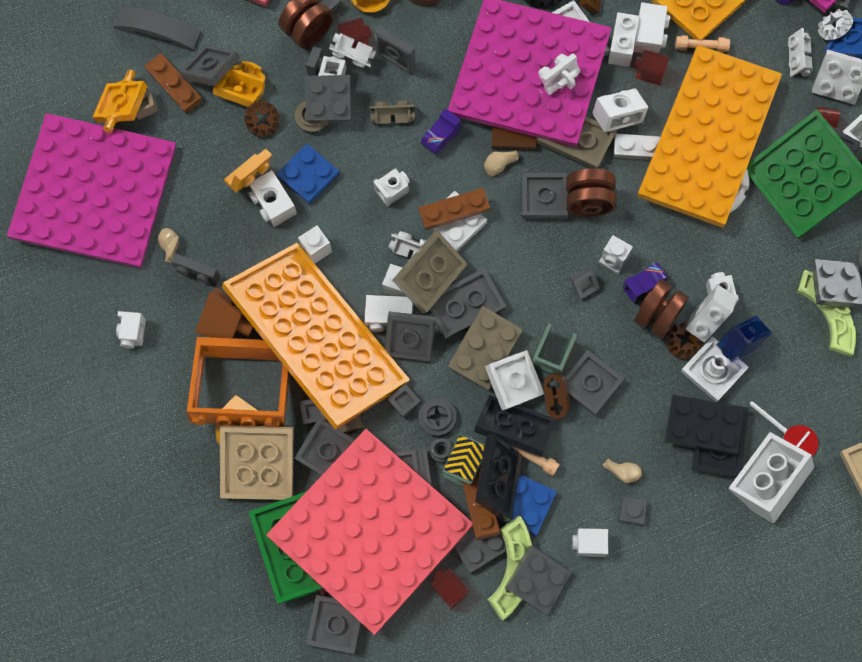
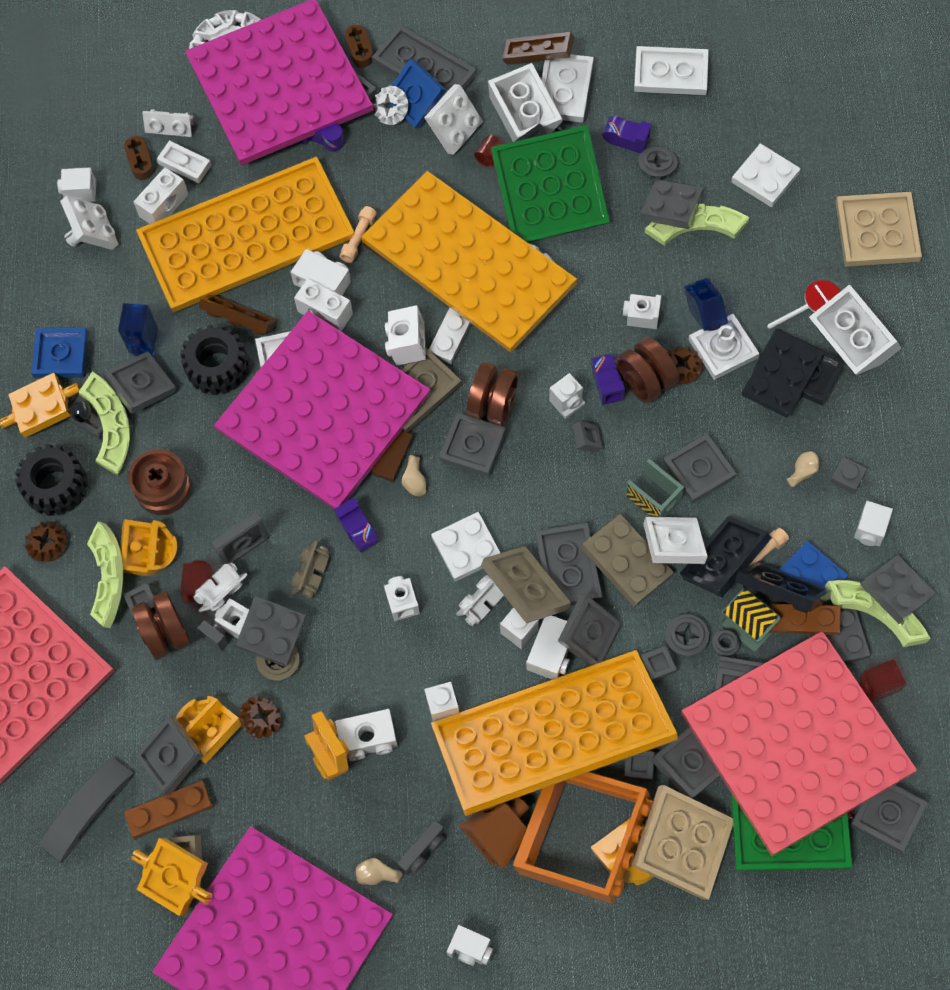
camera: 70 degrees left, 5 degrees down
blue plate [276,144,340,205] -> none
dark orange plate [418,188,490,231] -> none
white hips [538,54,581,95] -> none
reddish brown beam [543,373,570,419] -> none
clear red brick [633,49,670,86] -> none
white brick [686,285,737,342] -> none
white hinge [788,28,813,77] -> none

